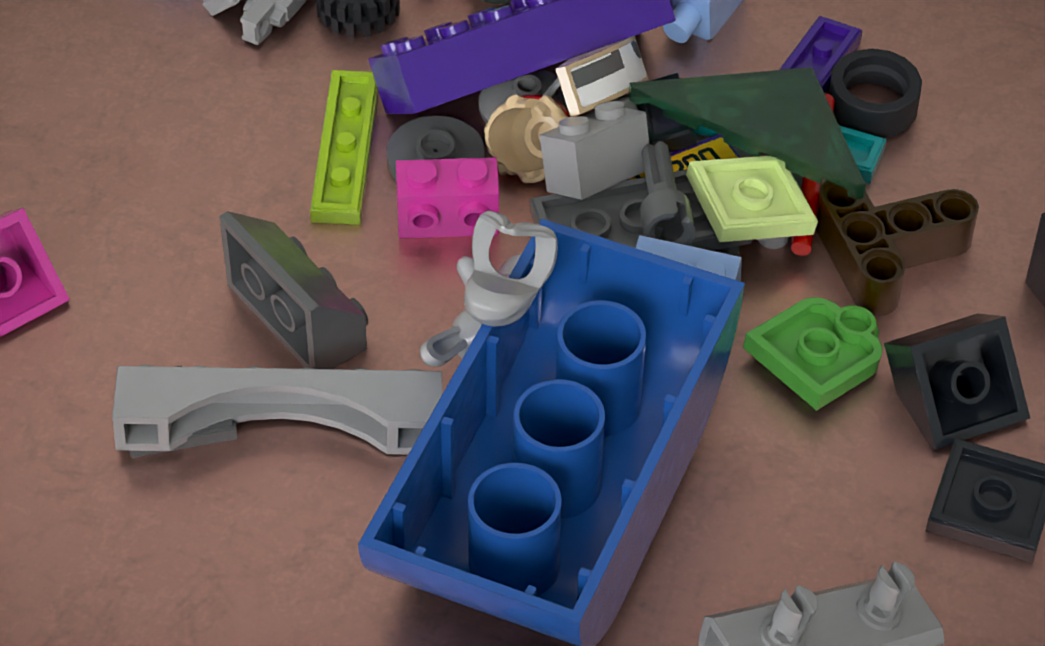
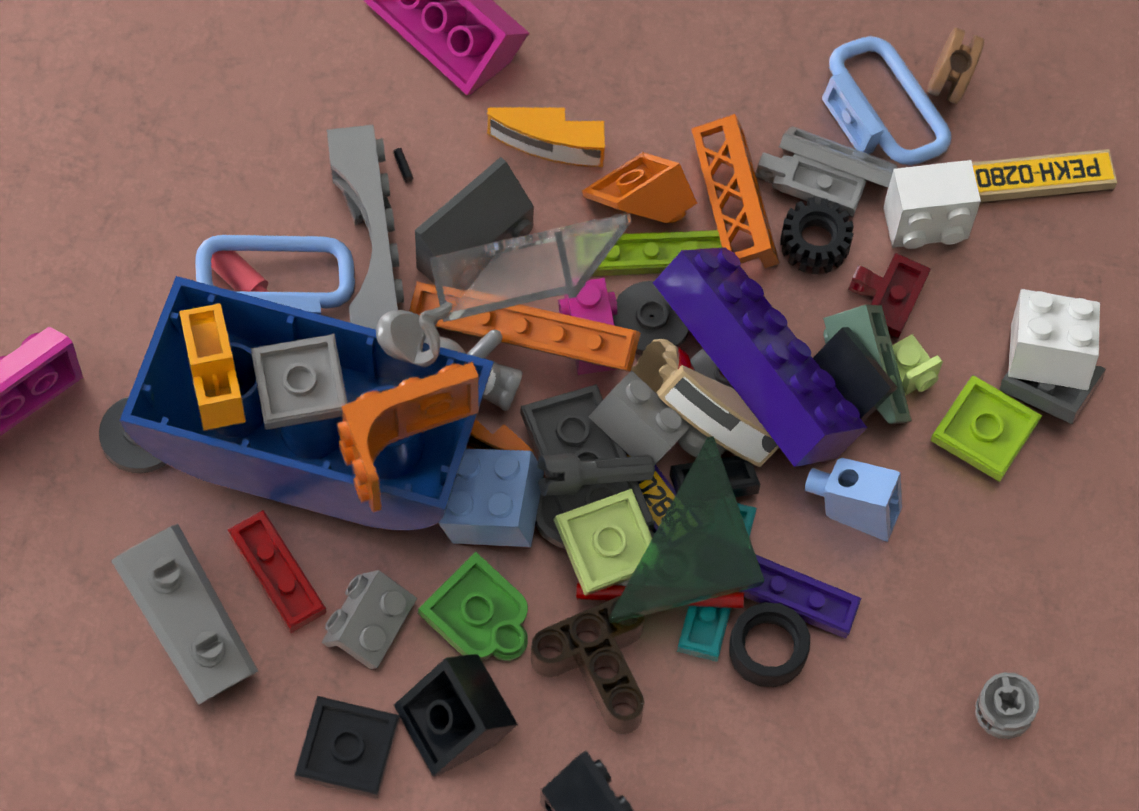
camera: 80 degrees right, 15 degrees up
none -> light orange slope [179,303,246,430]
none -> light blue bar [195,235,355,314]
none -> coral cylinder [211,251,269,292]
none -> red tile [227,510,327,634]
none -> light grey tile [251,334,348,430]
none -> light grey bracket [322,570,417,669]
none -> orange bracket [337,362,479,512]
none -> orange tile [409,282,641,372]
none -> clear windscreen [429,212,631,322]
none -> light orange slope [487,107,605,167]
none -> orange slope [582,152,698,223]
none -> orange fence [691,114,780,268]

